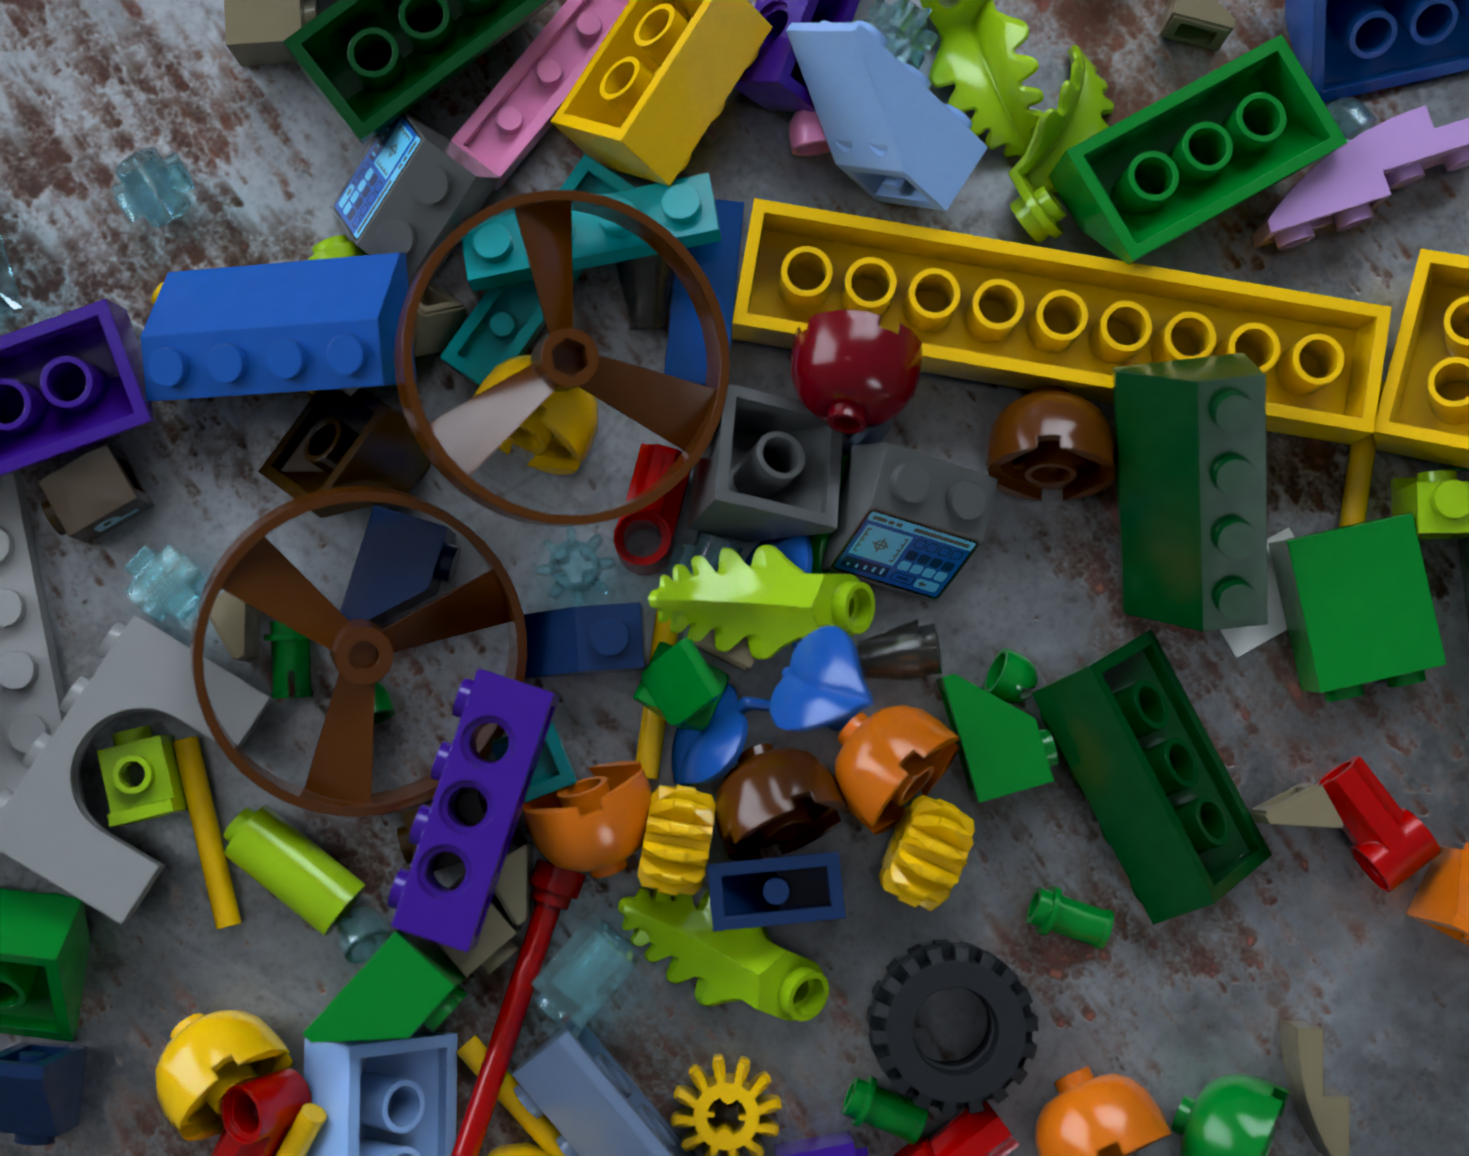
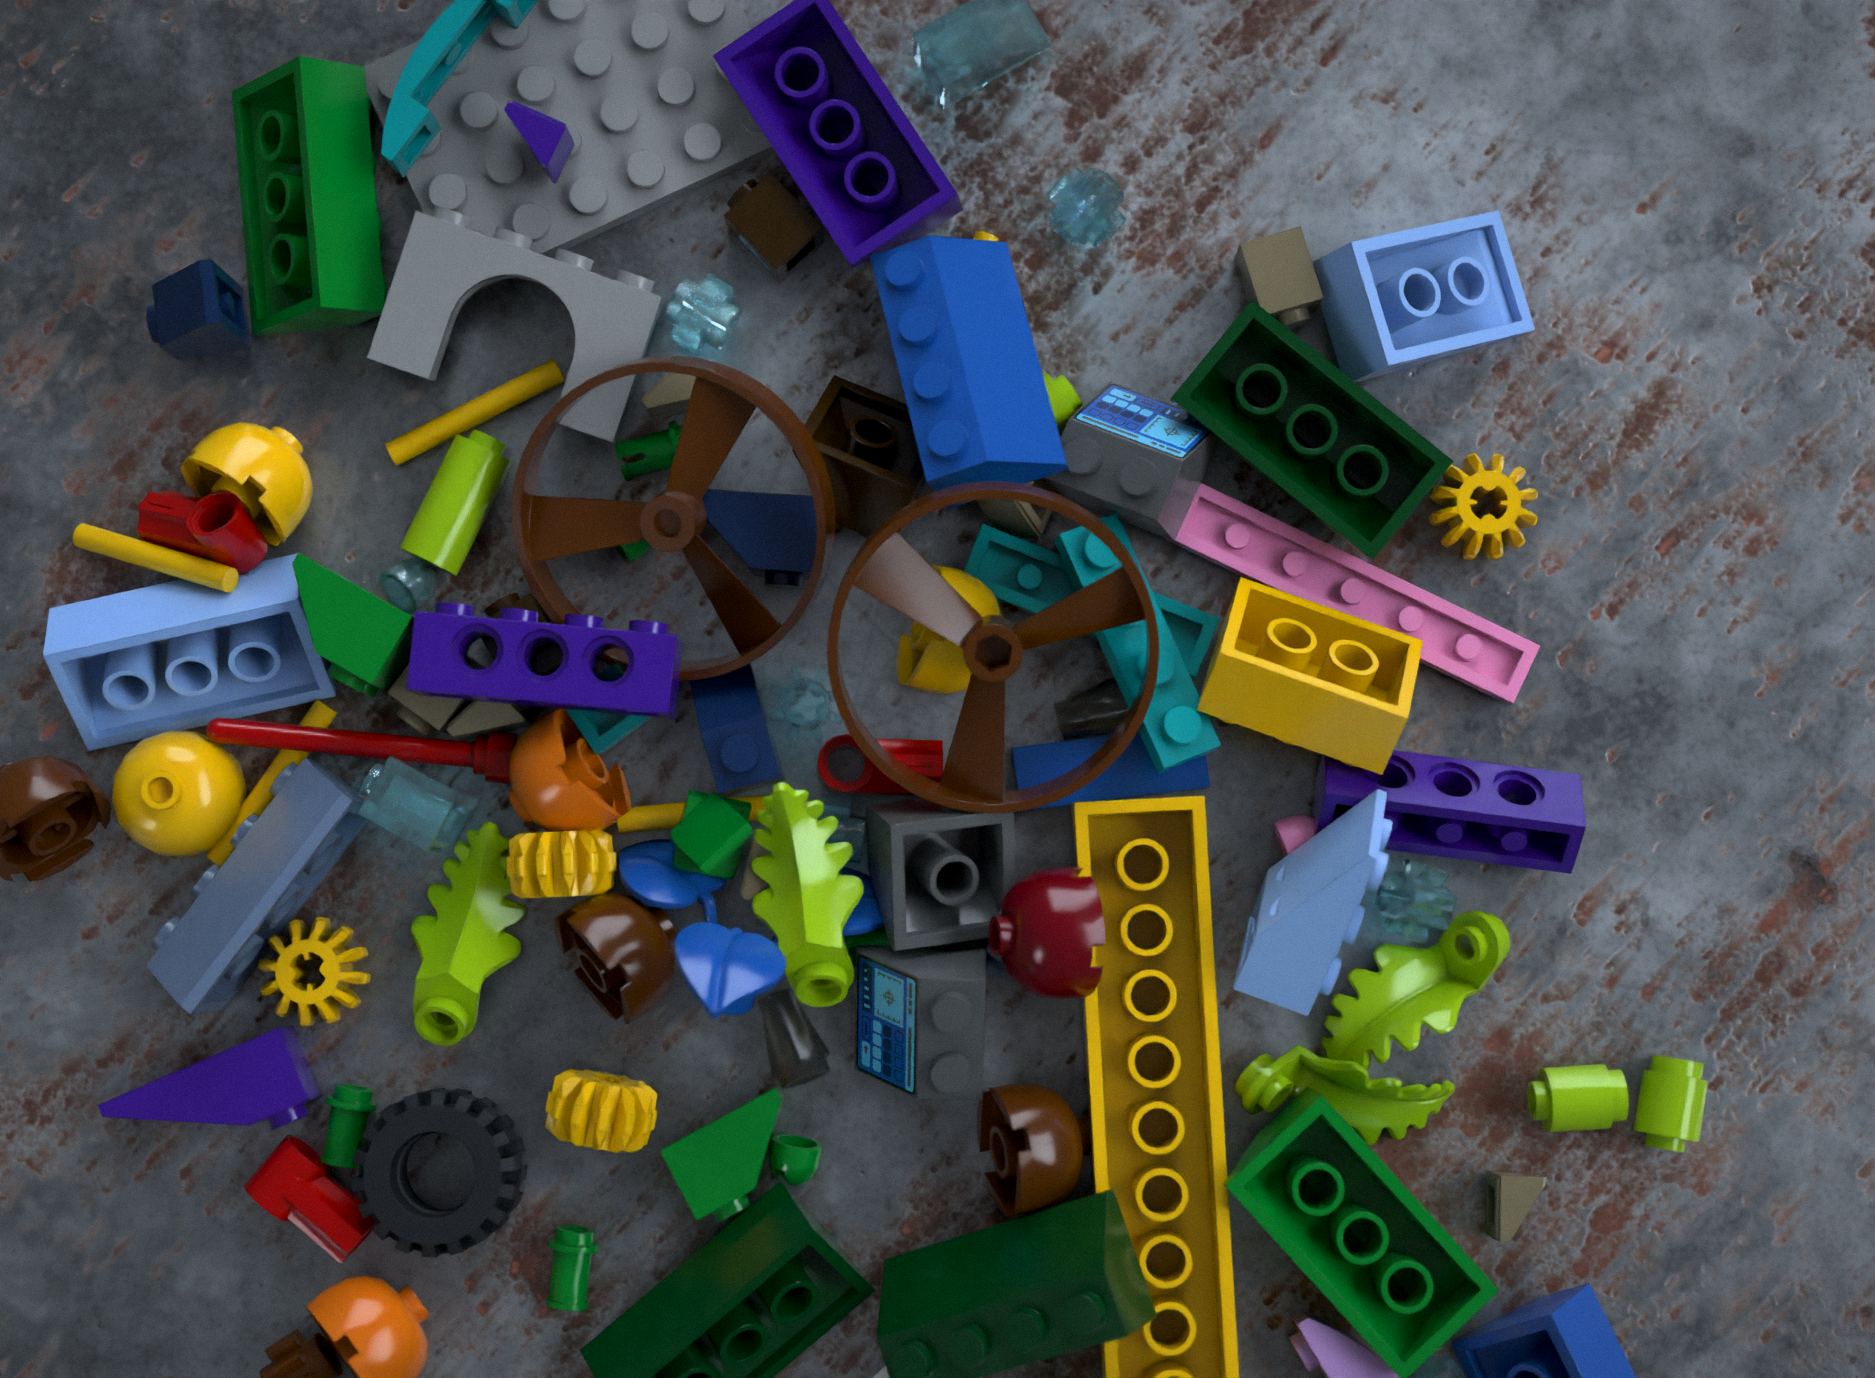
camera: 85 degrees right, 0 degrees up
lime brick [97,726,188,827] -> none
dark blue slope [707,851,846,931] -> none
orange cylinder [834,705,959,835] -> none

